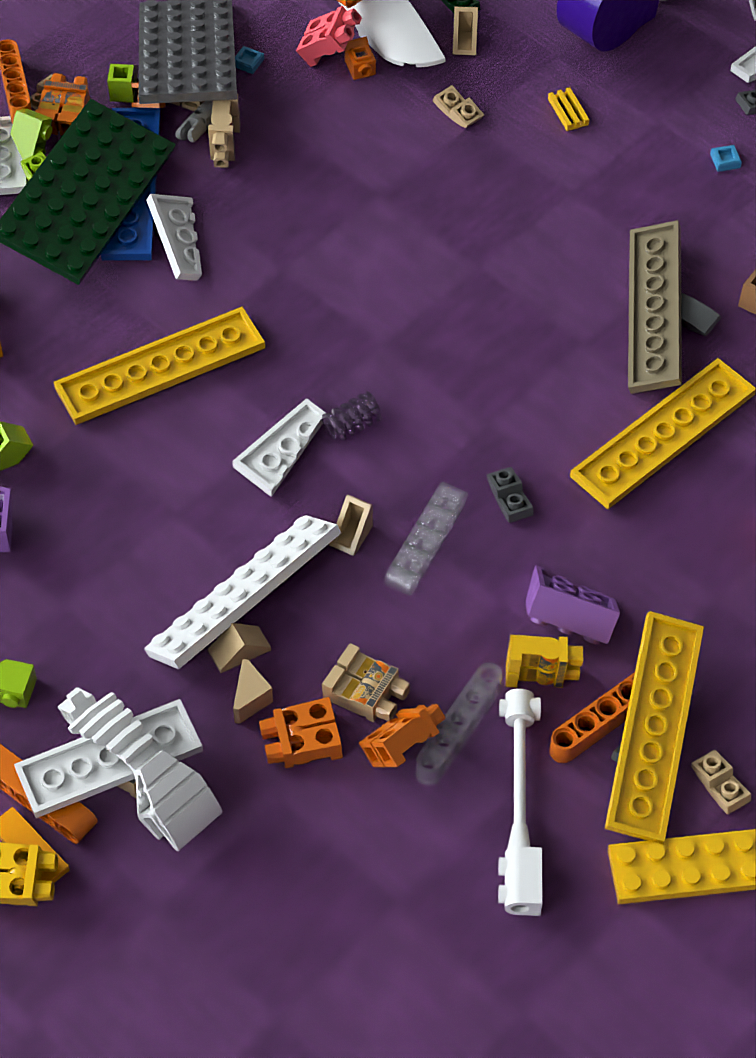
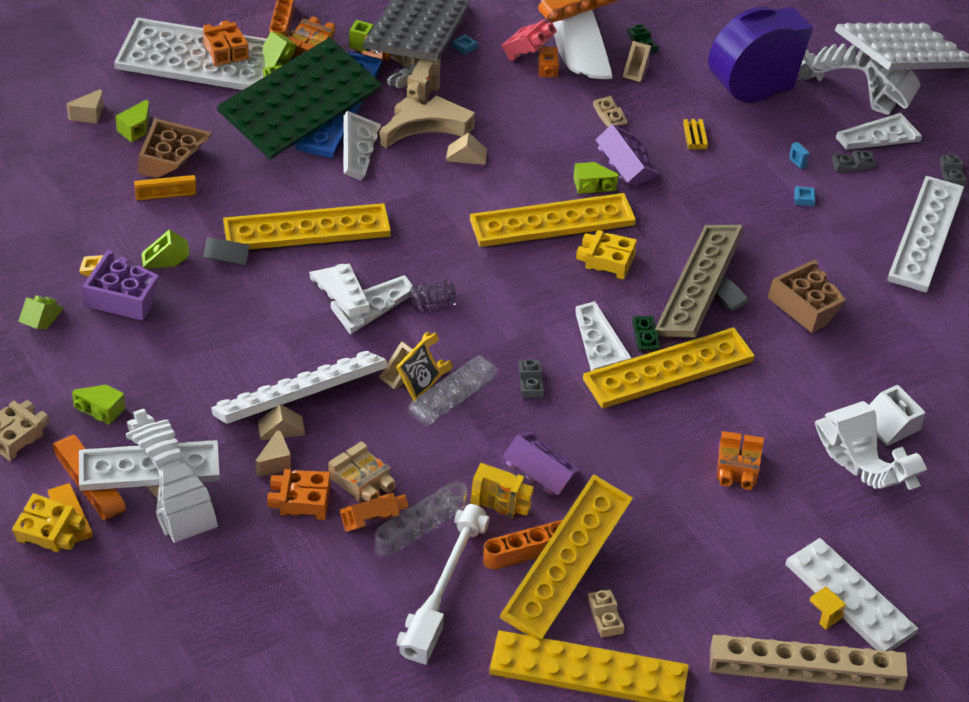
camera: 15 degrees right, 10 degrees down
none -> dark grey slope [203,237,250,266]
none -> white wing [309,263,370,316]
none -> tan arch [379,96,475,148]
none -> flag [396,332,453,402]
none -> tan slope [447,133,487,165]
none -> yellow plate [470,193,636,247]
none -> lime slope [574,162,618,194]
none -> white wing [575,301,631,371]
none -> yellow hips [576,230,637,280]
none -> wedge [595,124,660,186]
none -> dark green slope [632,316,660,351]
none -> dark azure tile [789,142,809,170]

